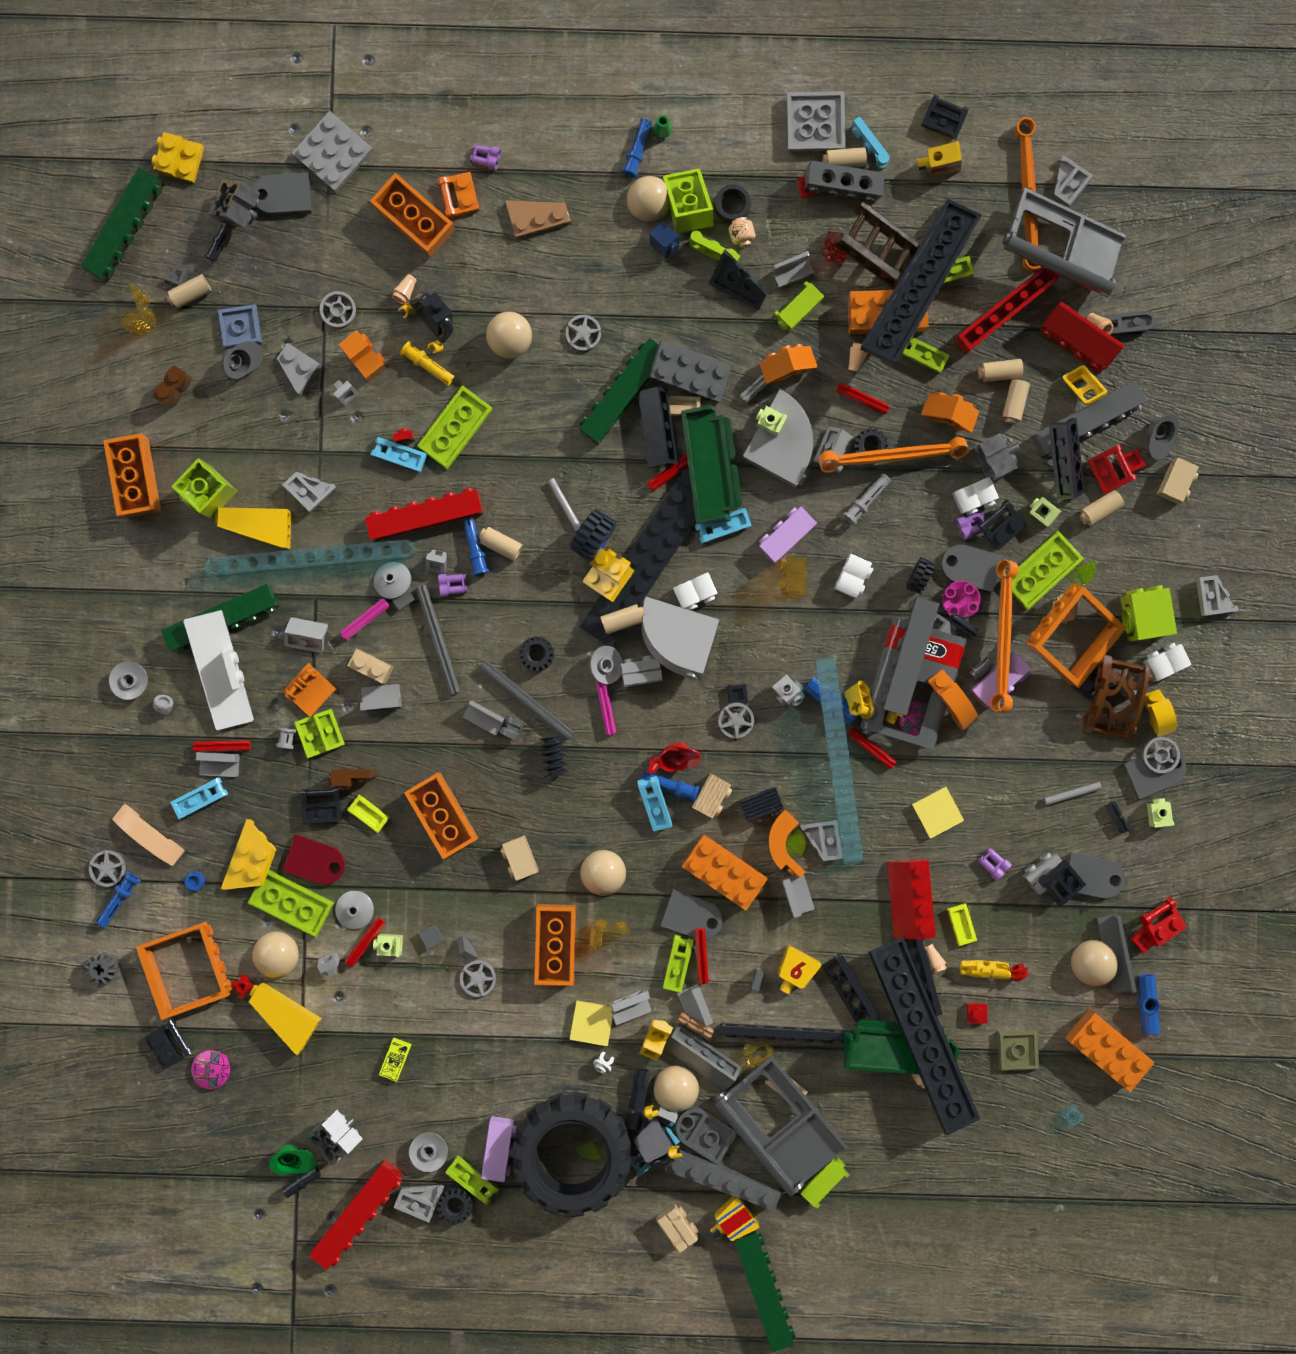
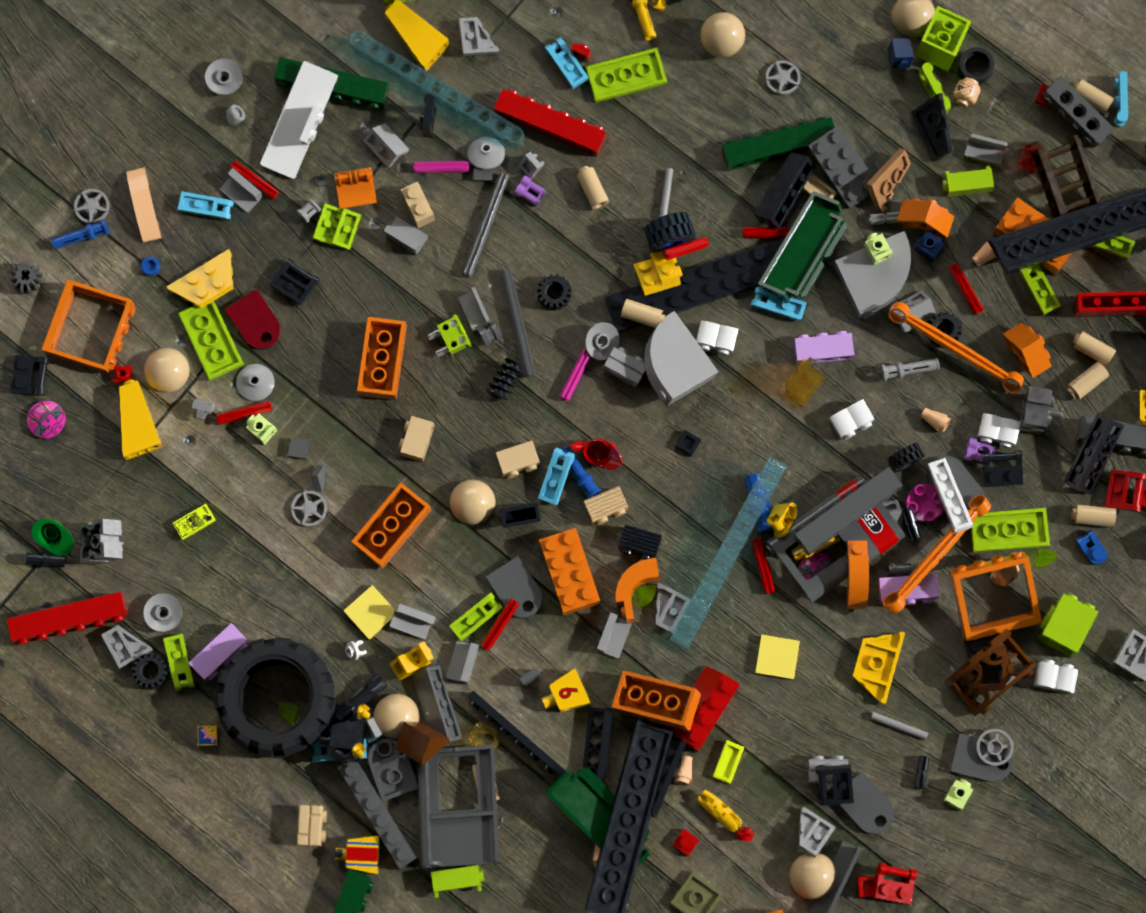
camera: 40 degrees right, 10 degrees down
reddish brown plate [328,769,377,790] -> none
neon yellow tile [347,795,390,833] -> none
blue pin [462,517,490,576] -> none
clear yellow bracket [589,919,630,951] -> none
medium nougat axle [678,1012,714,1039] -> none
light grey wheel [718,703,754,738] -> none
light grey brick [772,674,805,709] -> none
light grey plate [787,91,845,152] -> none
medium lavender piece [977,848,1012,881] -> none
yellowish green brick [1030,497,1062,527] -> none
yellow brick [1144,689,1177,737] -> none
none -> tile [197,726,218,746]
none -> reddish brown slope [396,722,450,766]
none -> black plate [420,93,437,138]
none -> lime piece [427,315,472,357]
none -> tan brick [496,441,540,478]
none -> black brick [500,502,541,528]
none -> orange brick [612,670,701,731]
none -> red axle [662,237,709,260]
none -> light grey wing [798,807,835,858]
none -> yellow wing [852,632,905,705]
none -> medium nougat wing [866,148,911,213]
none -> dark blue brick [914,230,946,263]
none -> light nougat cone [921,408,951,432]
none -> white tile [927,458,973,533]
none -> blue plate [1075,529,1107,565]

